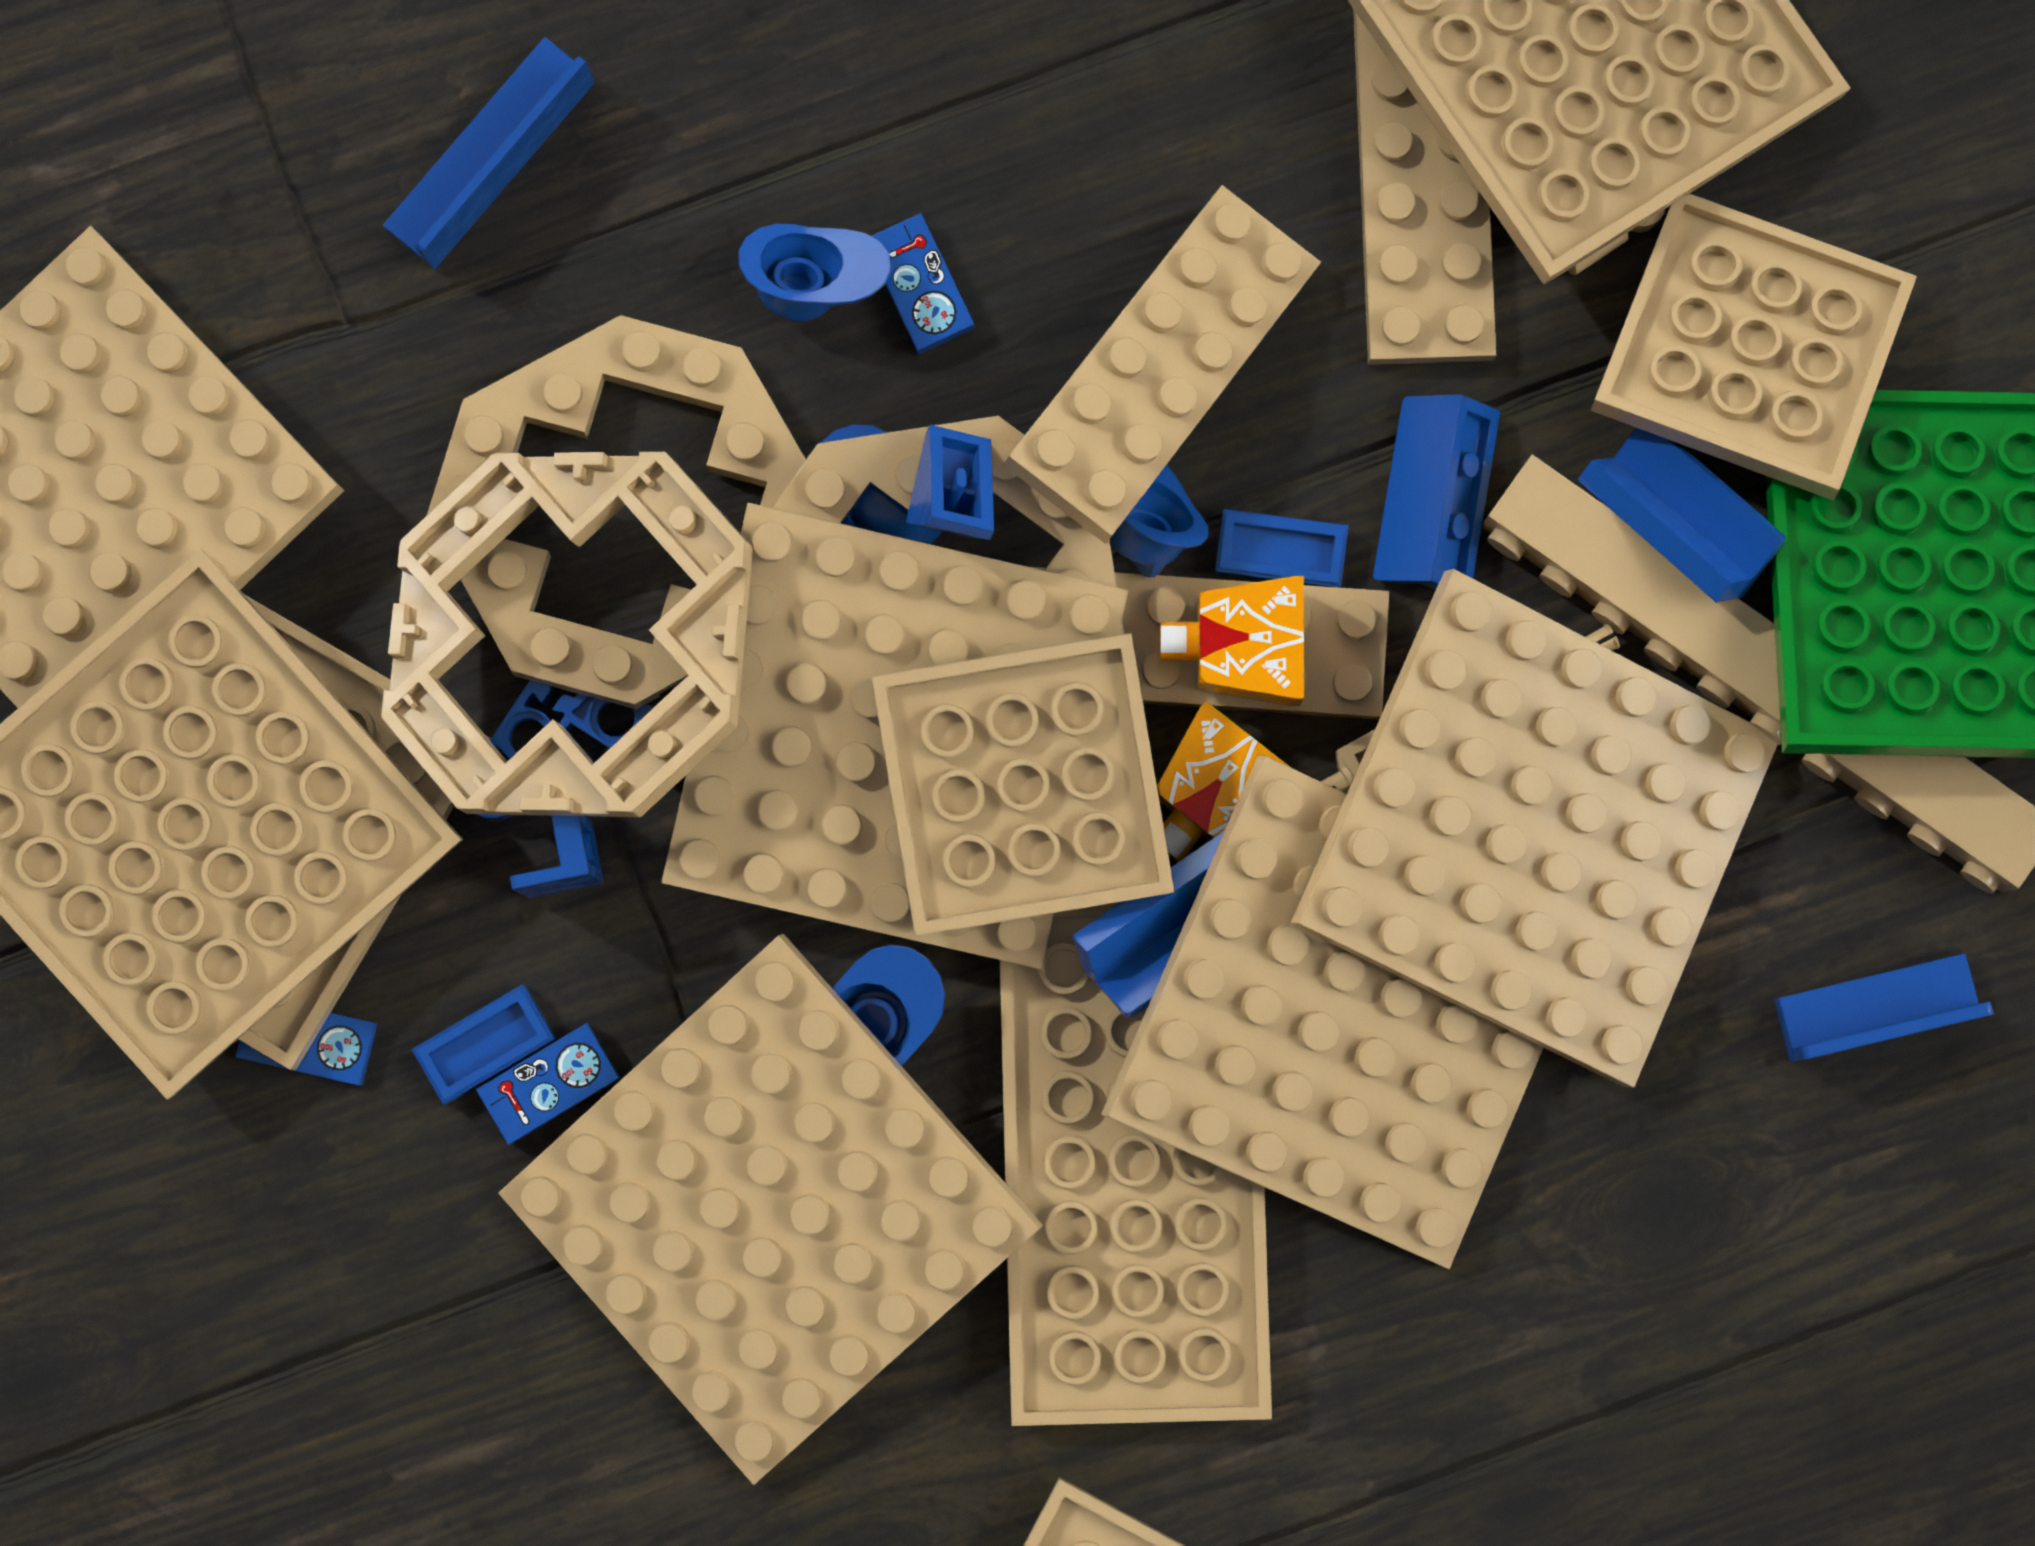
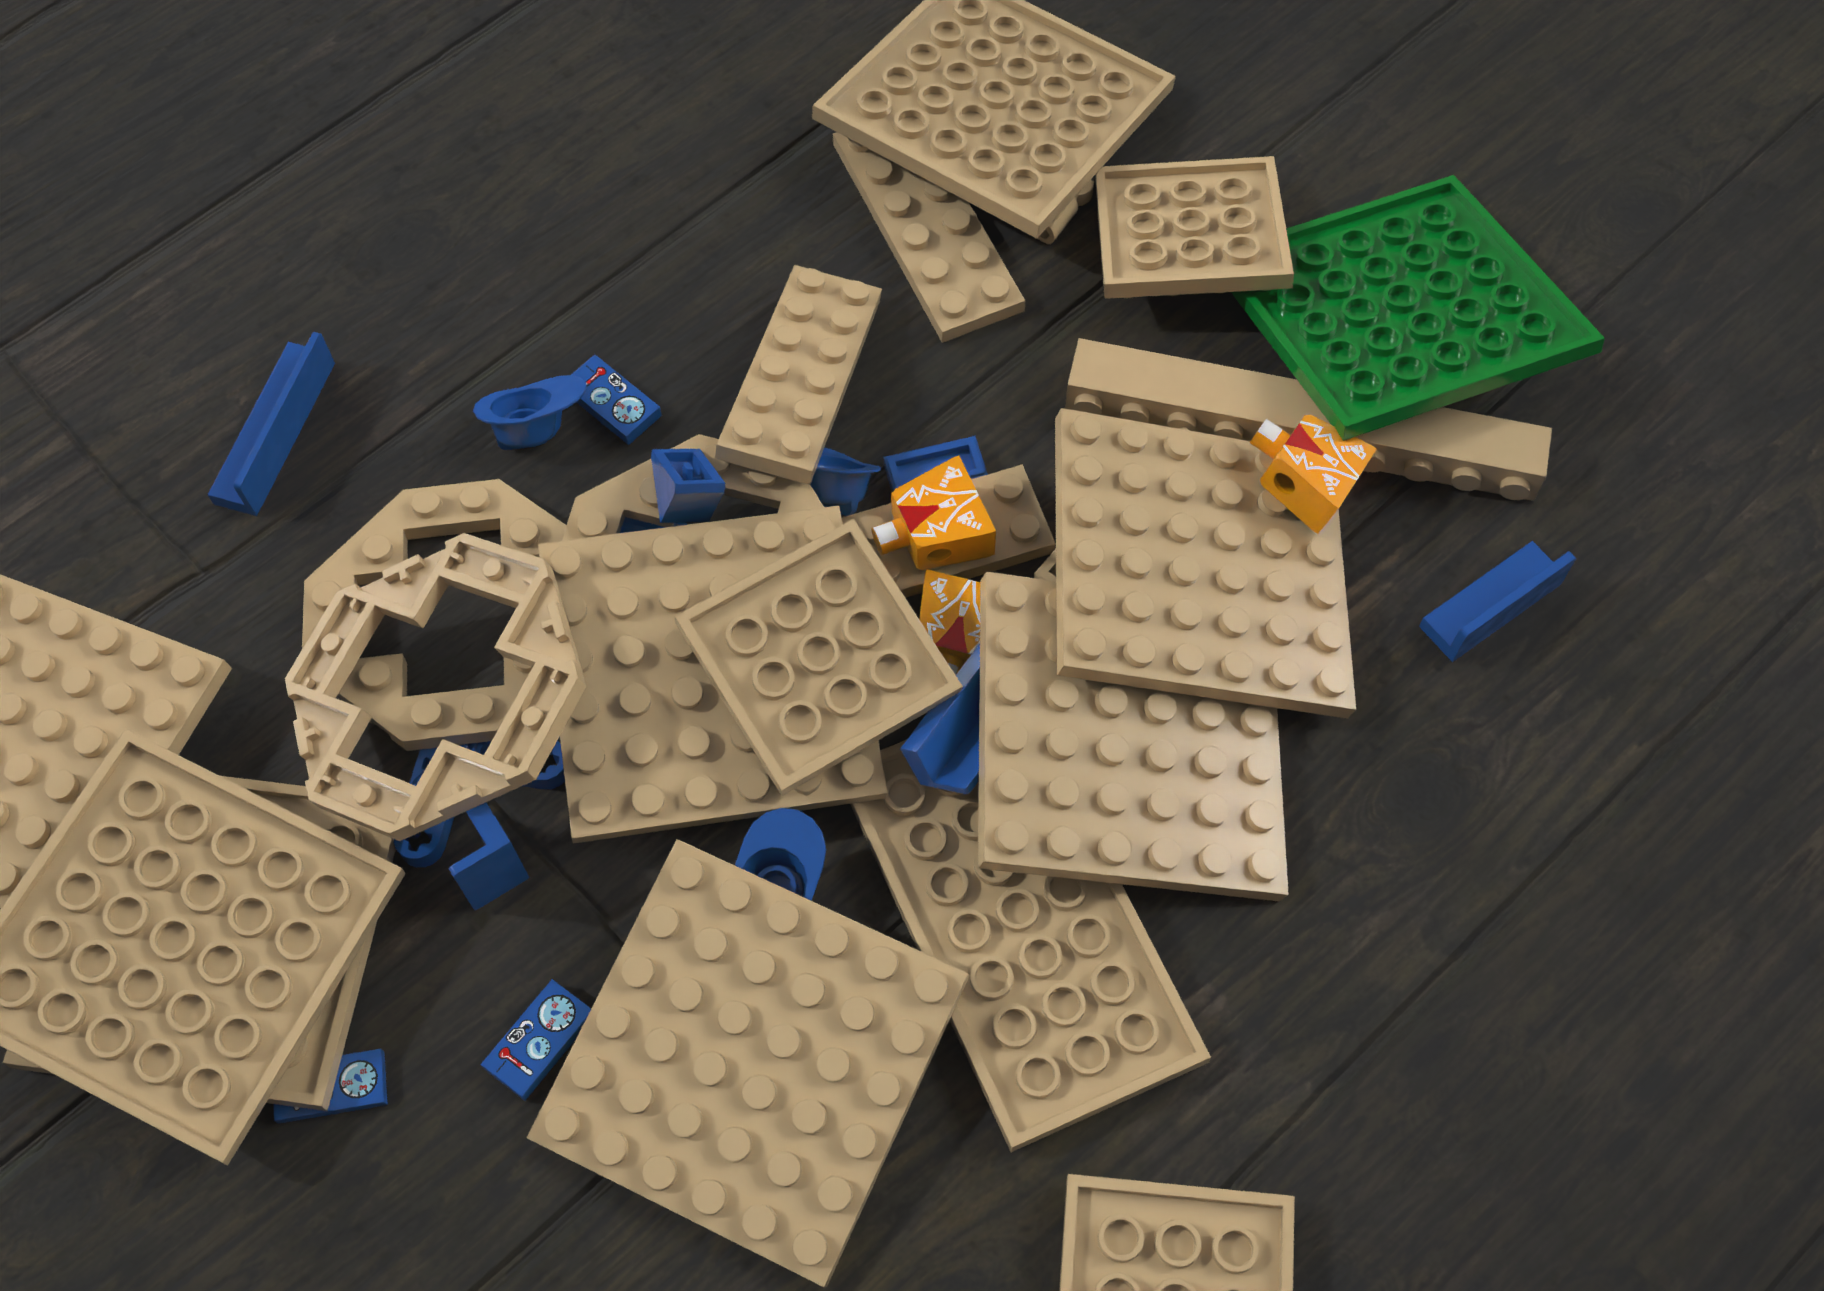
camera: 25 degrees left, 20 degrees down
blue tile [411,984,557,1105] -> none
blue panel [1373,395,1501,590] -> none
blue panel [1578,428,1786,603] -> none
none -> light orange torso [1250,415,1377,534]

